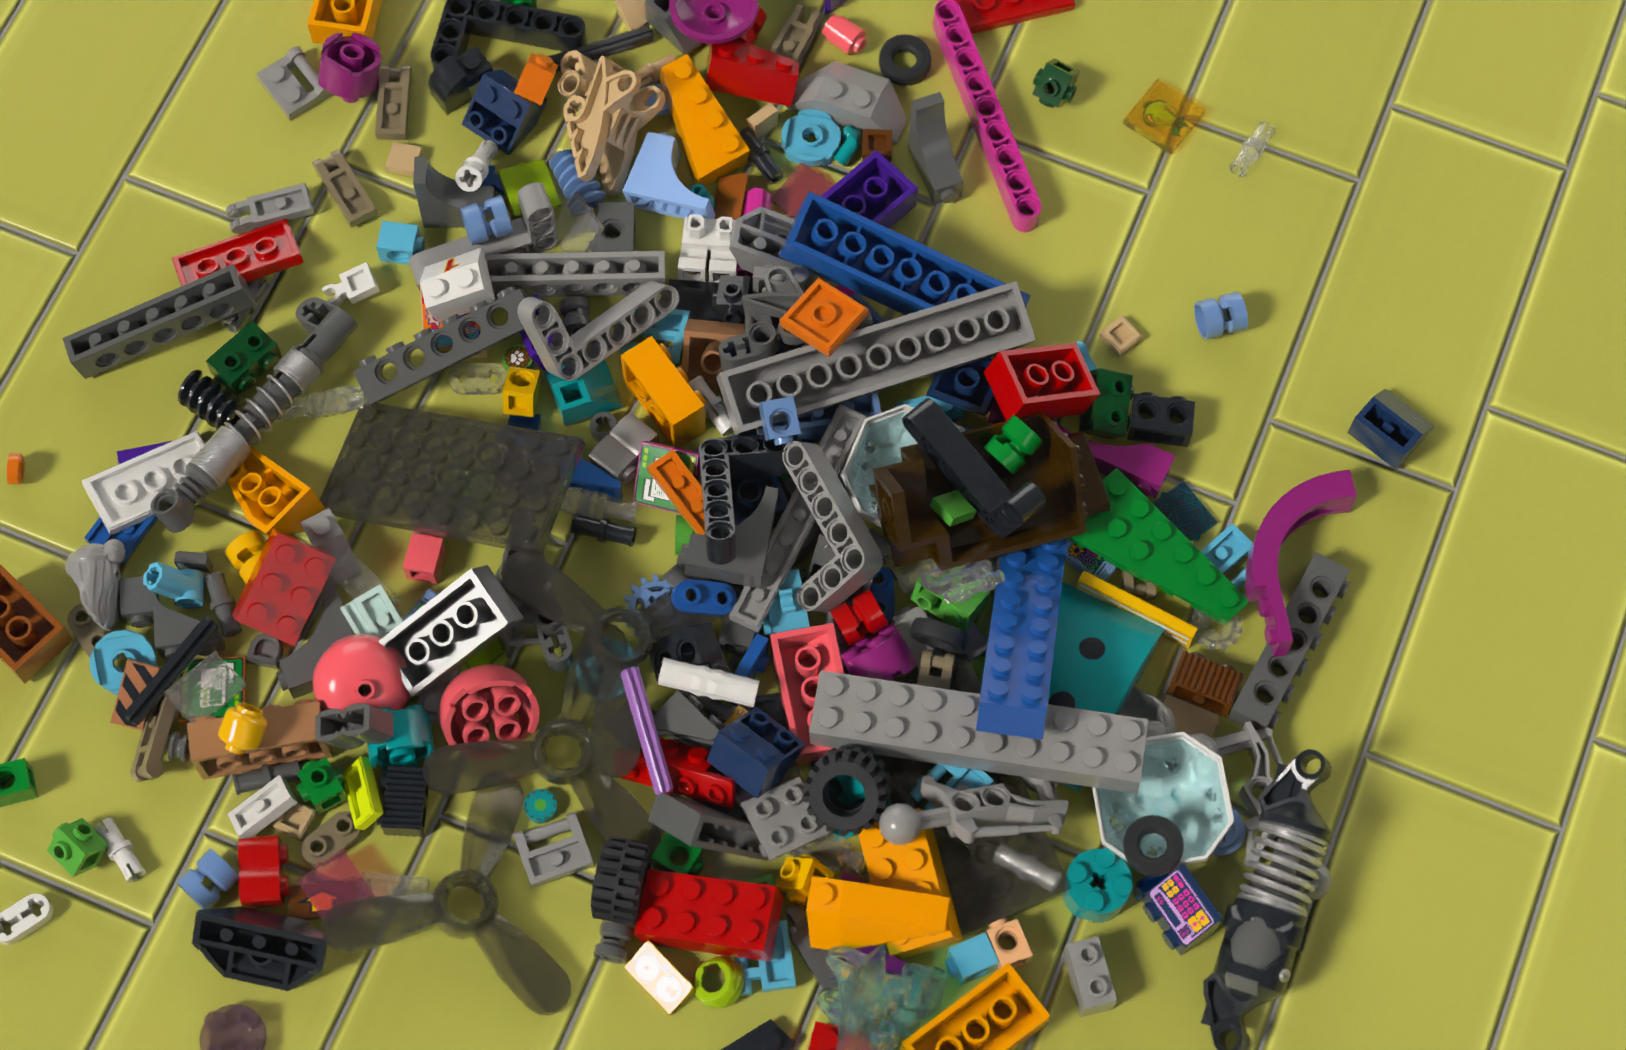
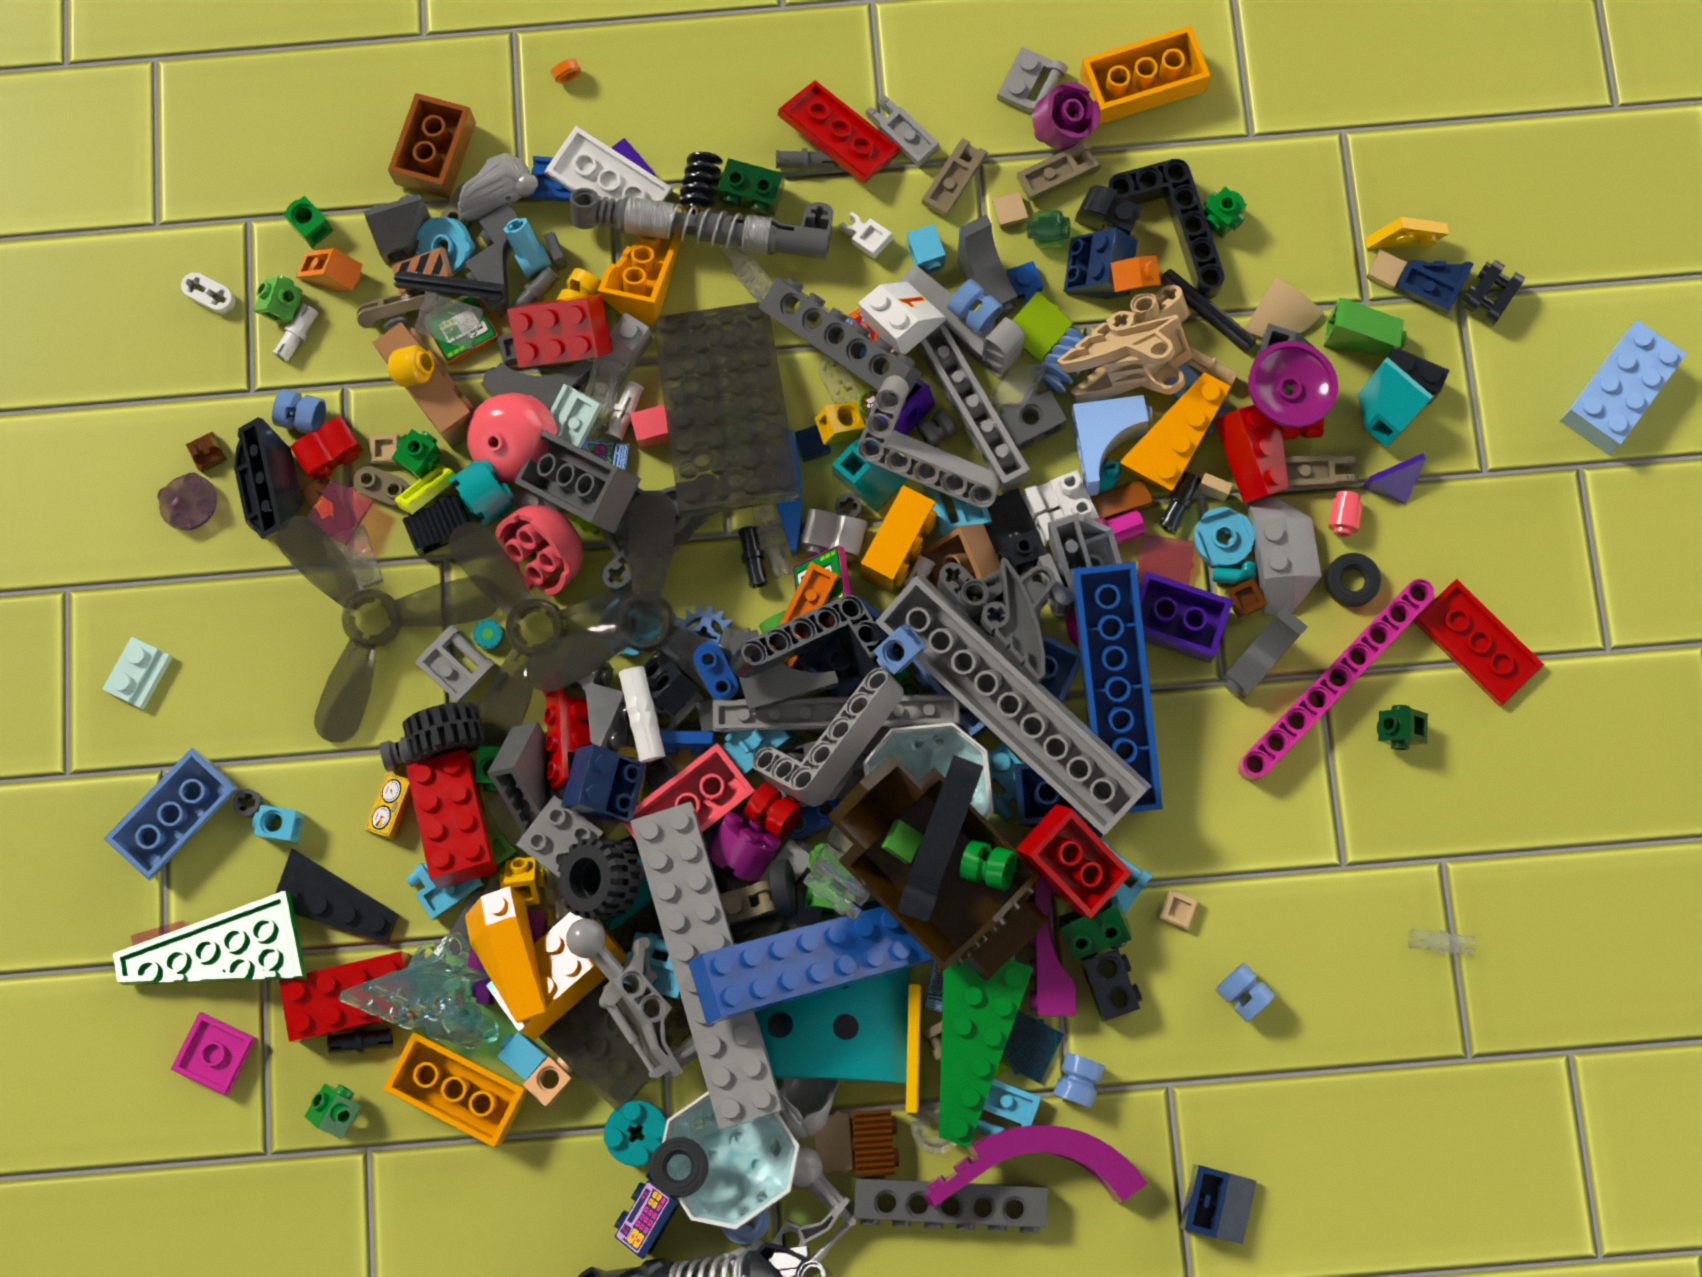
camera: 70 degrees right, 10 degrees up
dark grey brick [63,264,255,379] -> none
white plate [228,775,298,838] -> none
dark grey pin [233,760,301,795] -> none
dark grey brick [315,703,393,750] -> none
white pin [455,140,498,192] -> none
medium lavender axle [621,667,673,795] -> none
lime piece [693,956,744,1009] -> none
orange tile [779,277,869,358] -> none
clear pin [993,843,1062,893] -> none
light grey brick [1062,936,1117,1017] -> none
clear yellow tile [1123,78,1206,155] -> none
none -> reddish brown tile [186,431,228,473]
none -> orange slope [296,248,363,292]
none -> dark grey slope [363,194,432,265]
none -> white pin [605,381,644,442]
none -> clear green head [1027,210,1071,249]
none -> medium blue wheel [1053,1052,1105,1109]

